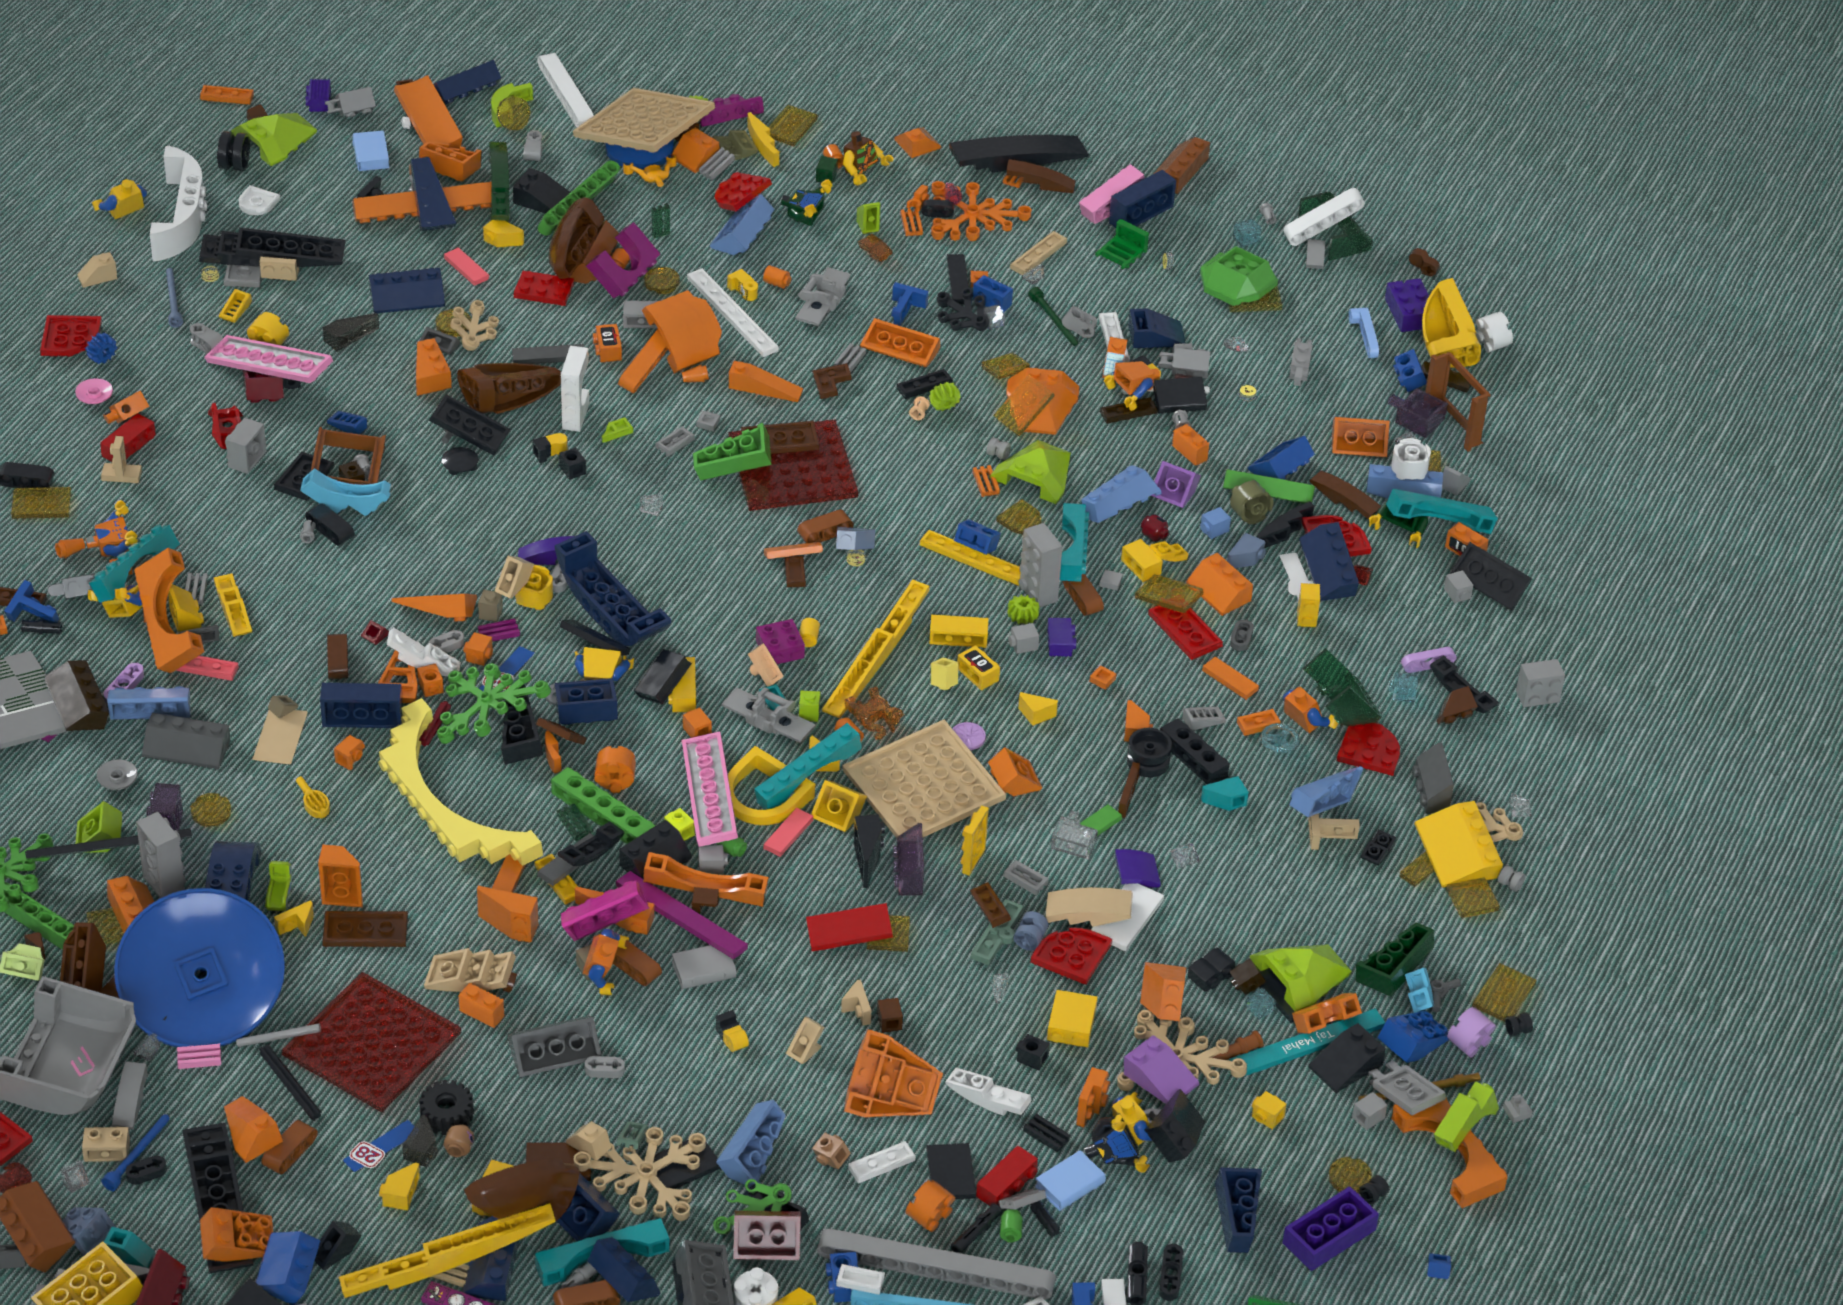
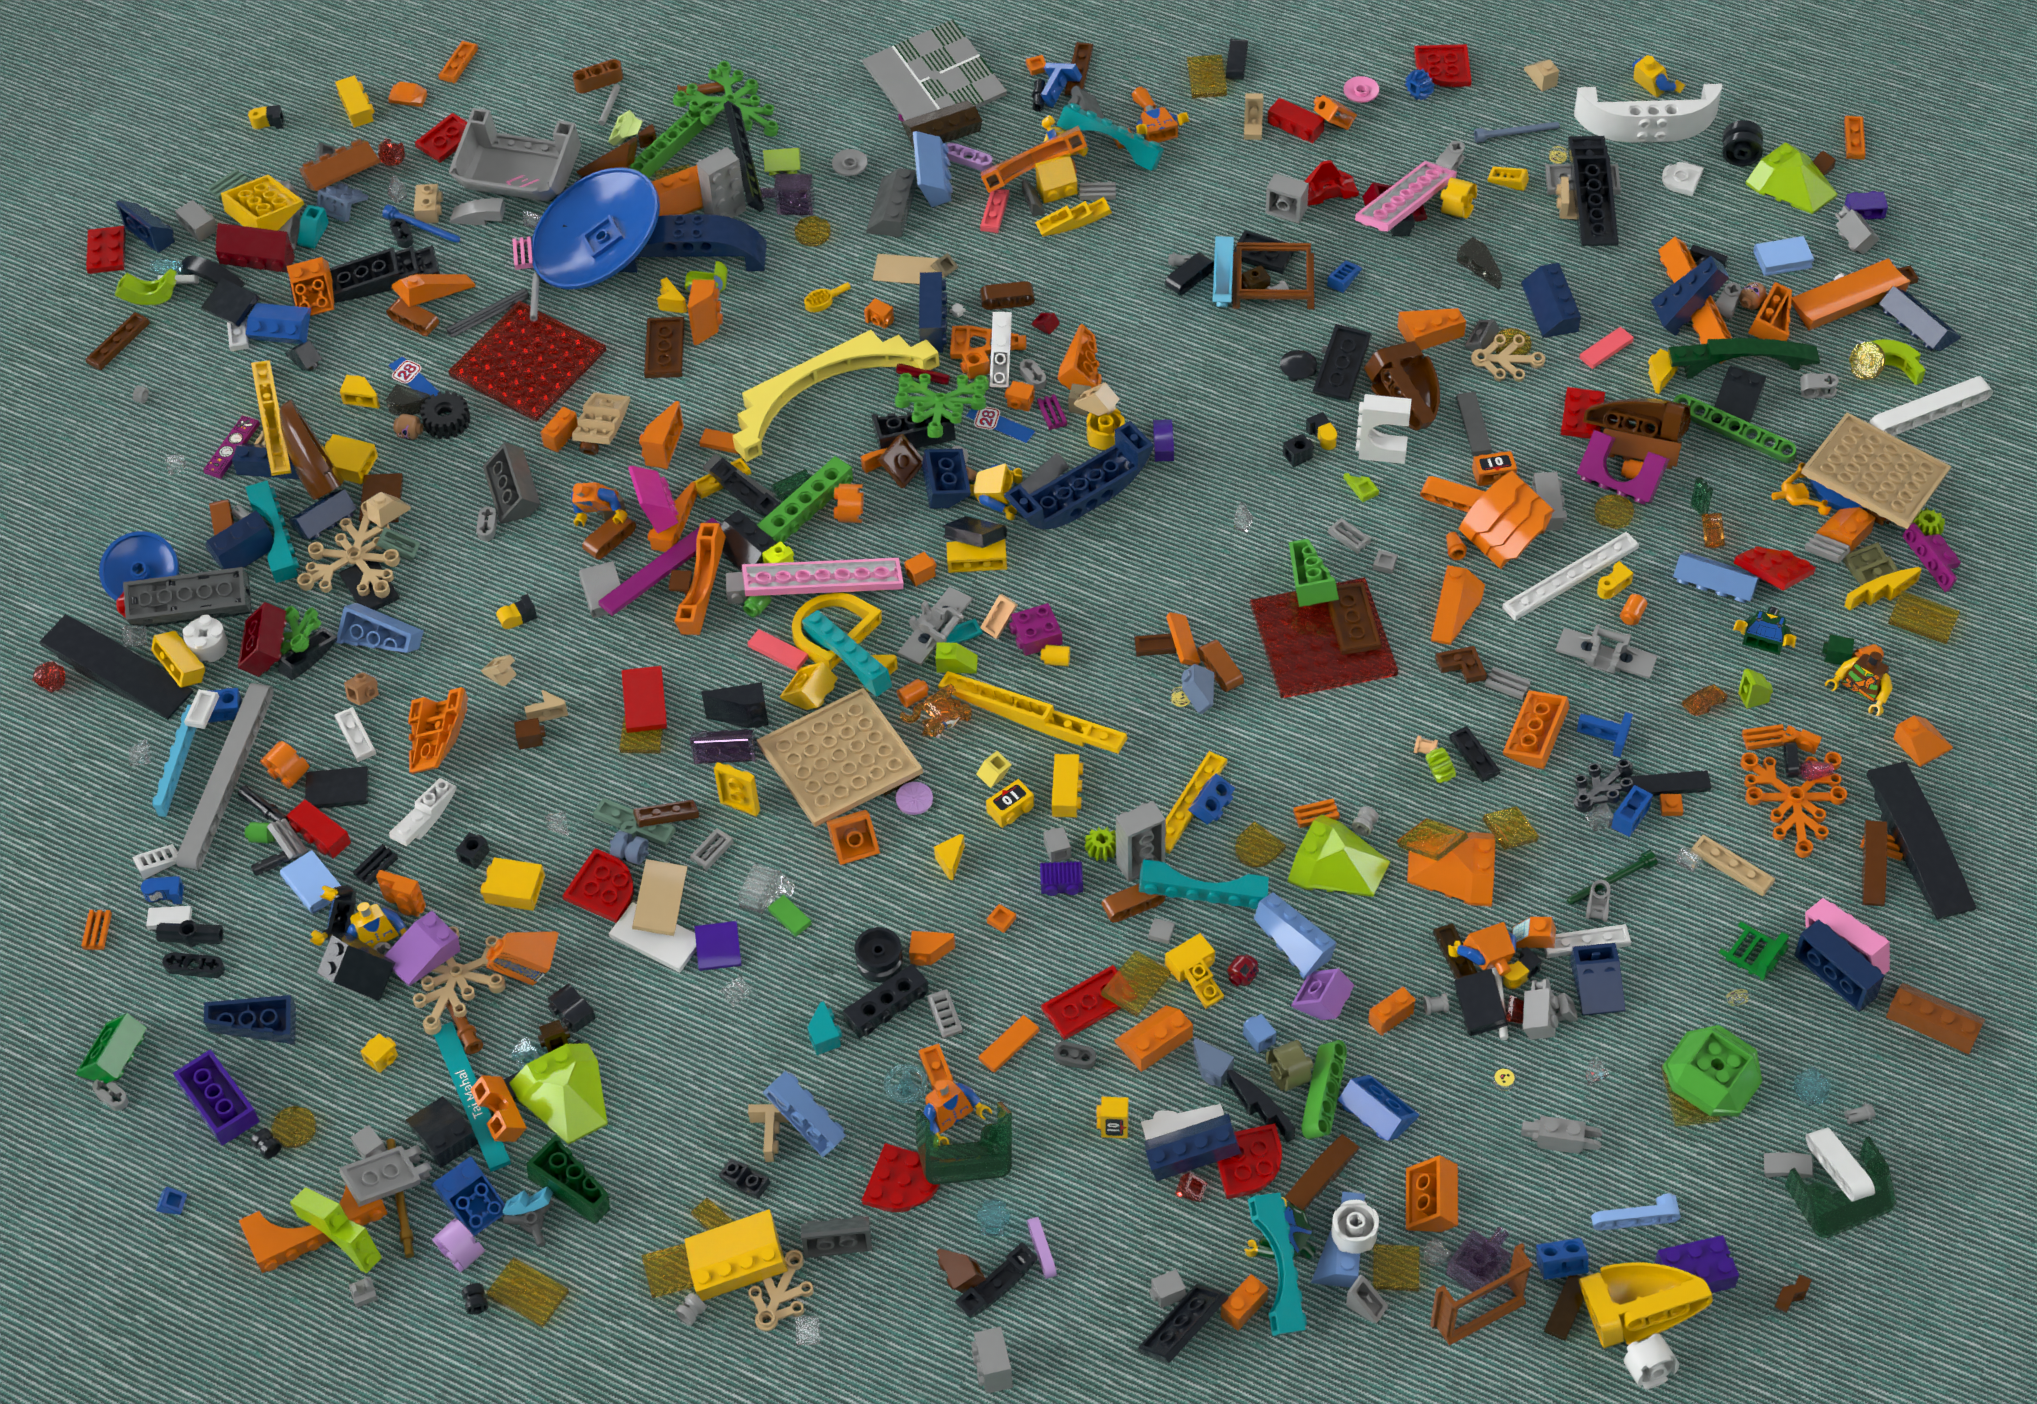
camera: 95 degrees right, 10 degrees up
reddish brown tile [1118,762,1140,818] -> none
none -> clear orange slope [1701,513,1725,548]

